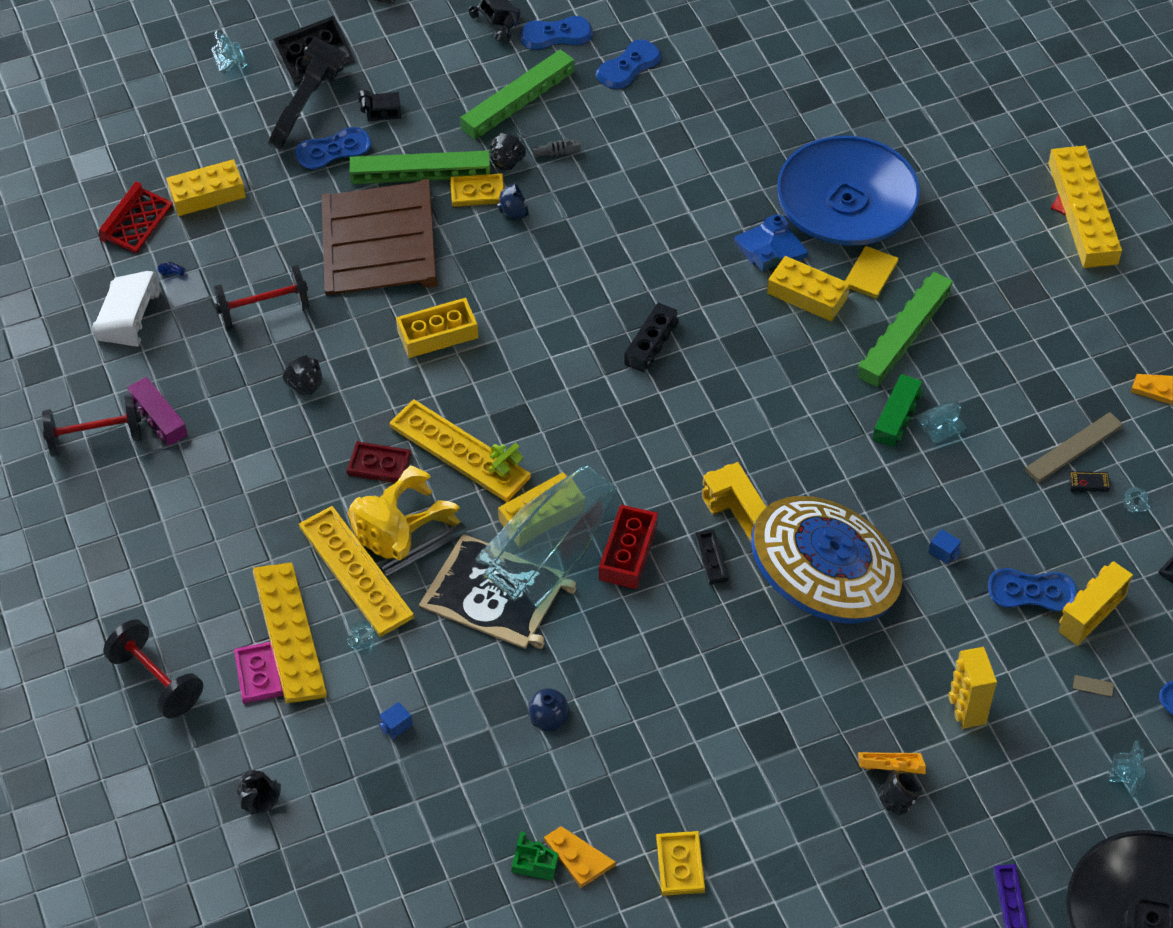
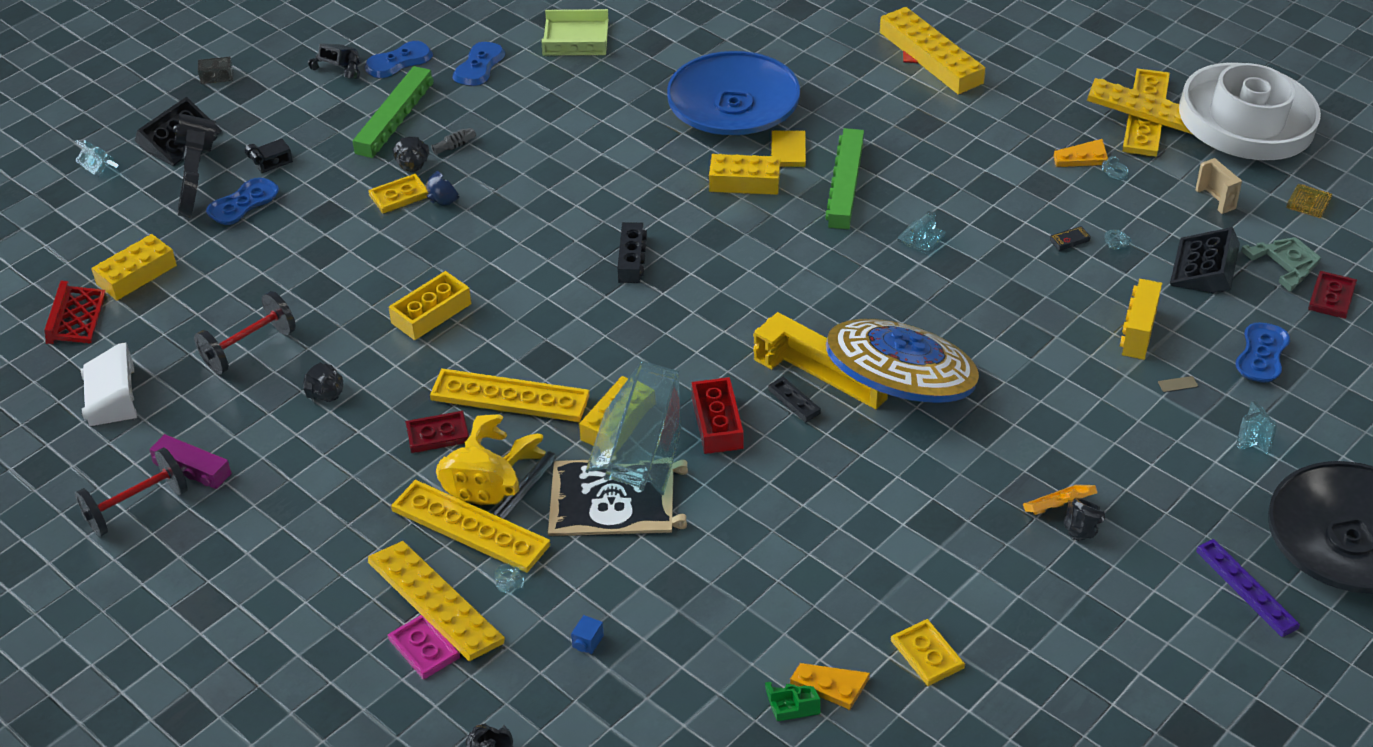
camera: 25 degrees left, 10 degrees down
black piece [103,619,204,719] -> none
clear blue arm [157,262,186,276] -> none
reddish brown container [321,179,438,295] -> none
bright green brick [350,151,490,184] -> none
lime hips [488,442,524,477] -> none
dark blue cylinder [528,688,569,731] -> none
blue slope [734,215,808,272] -> none
green brick [873,374,924,447] -> none
blue brick [928,529,961,565] -> none
yellow brick [948,647,997,729] -> none
blue plate [988,568,1077,612] -> none
dark tan tile [1025,412,1123,483] -> none
none -> yellowish green panel [542,9,609,56]

